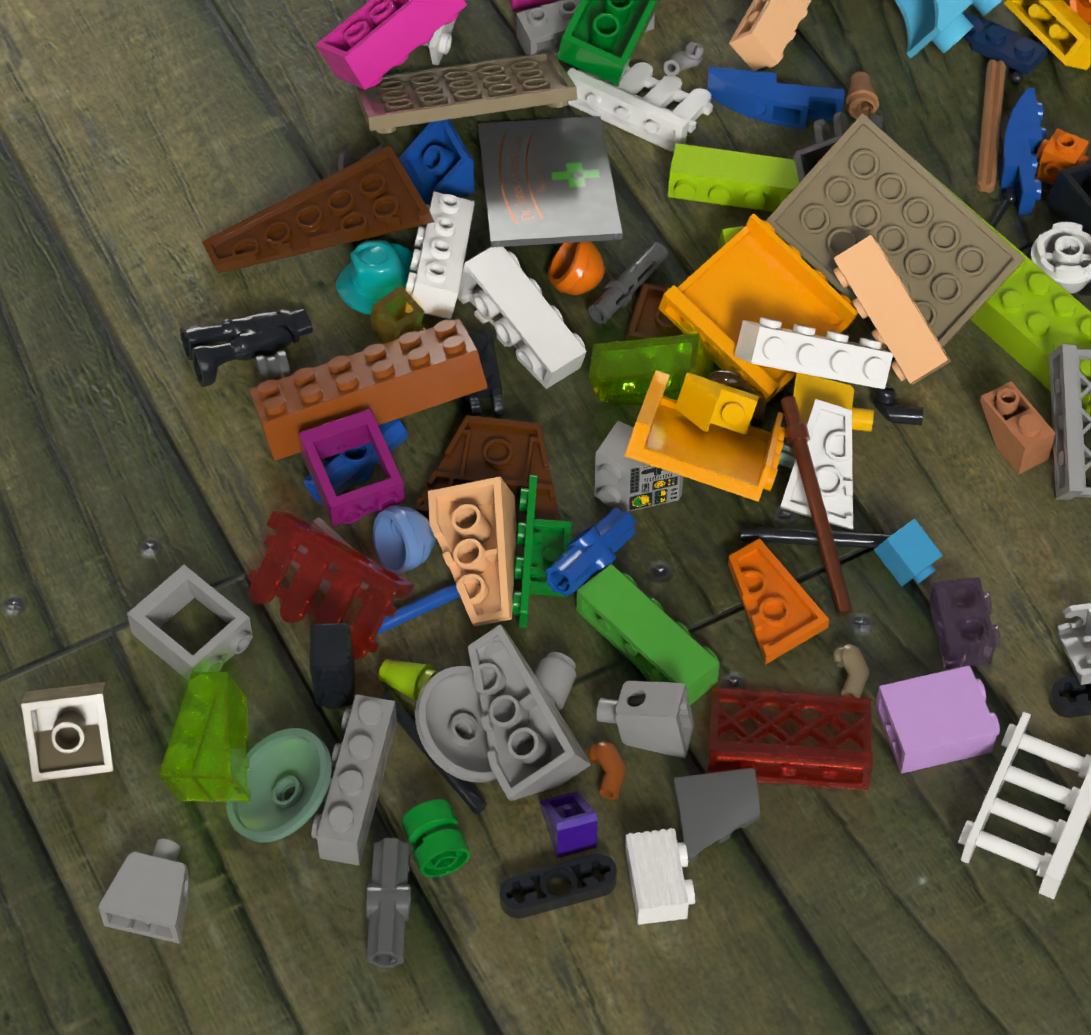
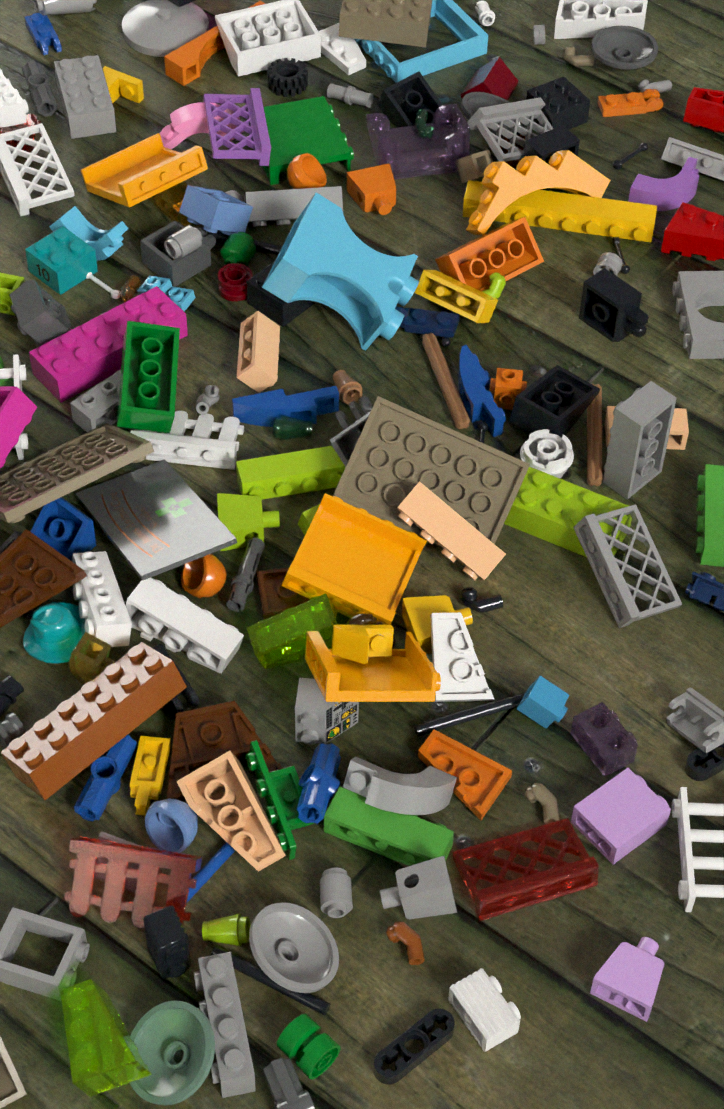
camera: 25 degrees left, 5 degrees down
magenta window [299,409,404,526] -> none
light grey wedge [468,624,591,801] -> none
dark purple slope [539,791,598,858] -> none
dark grey slope [673,768,760,862] -> none
white brick [735,317,893,389] -> none
copper bar [781,396,853,616] -> none
nougat slope [980,381,1056,475] -> none
none -> yellow hinge [130,736,171,816]
none -> lime torso [217,493,280,551]
none -> clear green cone [273,415,312,441]
none -> light grey arch [343,756,457,815]
none -> lavender torso [590,937,664,1022]

